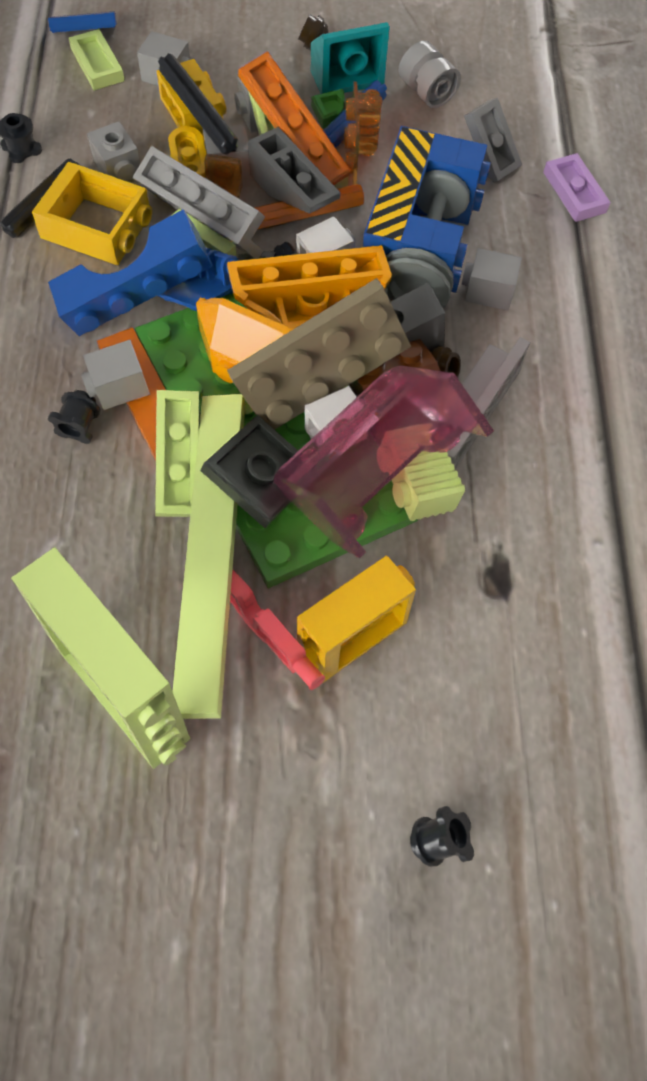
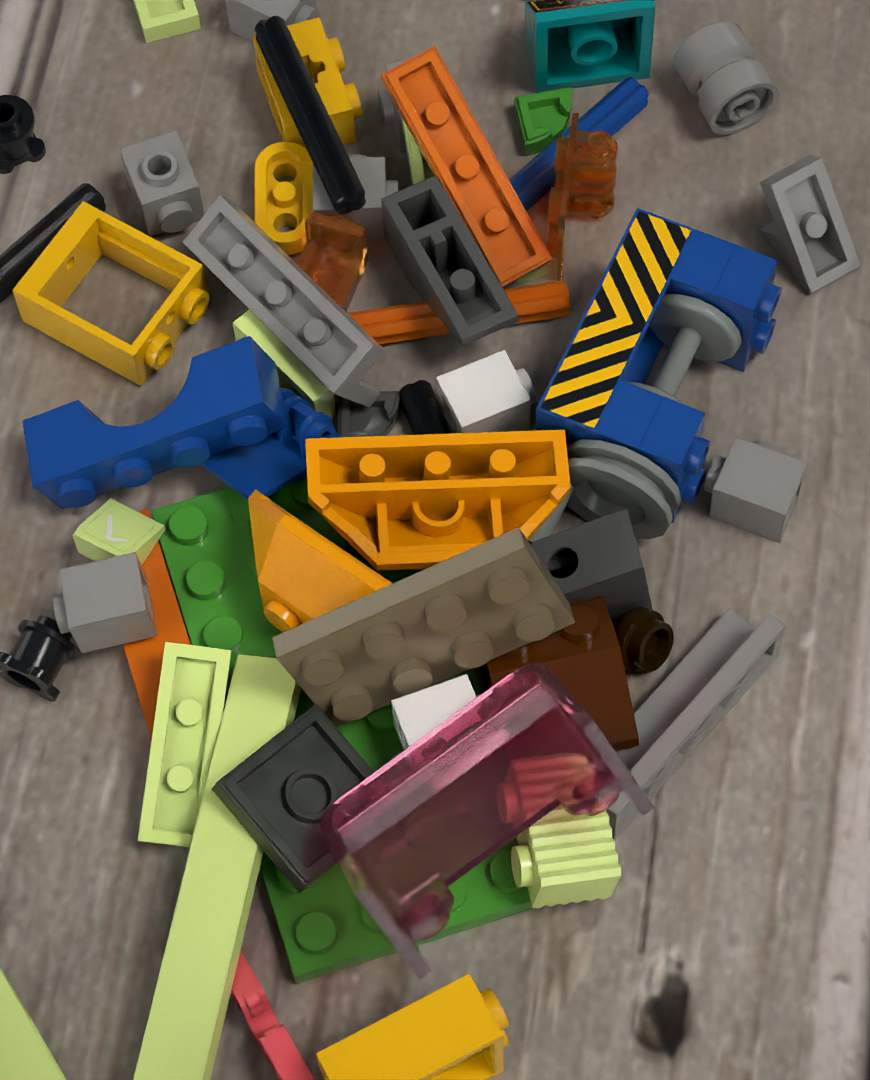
camera: 15 degrees right, 0 degrees up
none -> yellowish green slope [72,498,166,565]

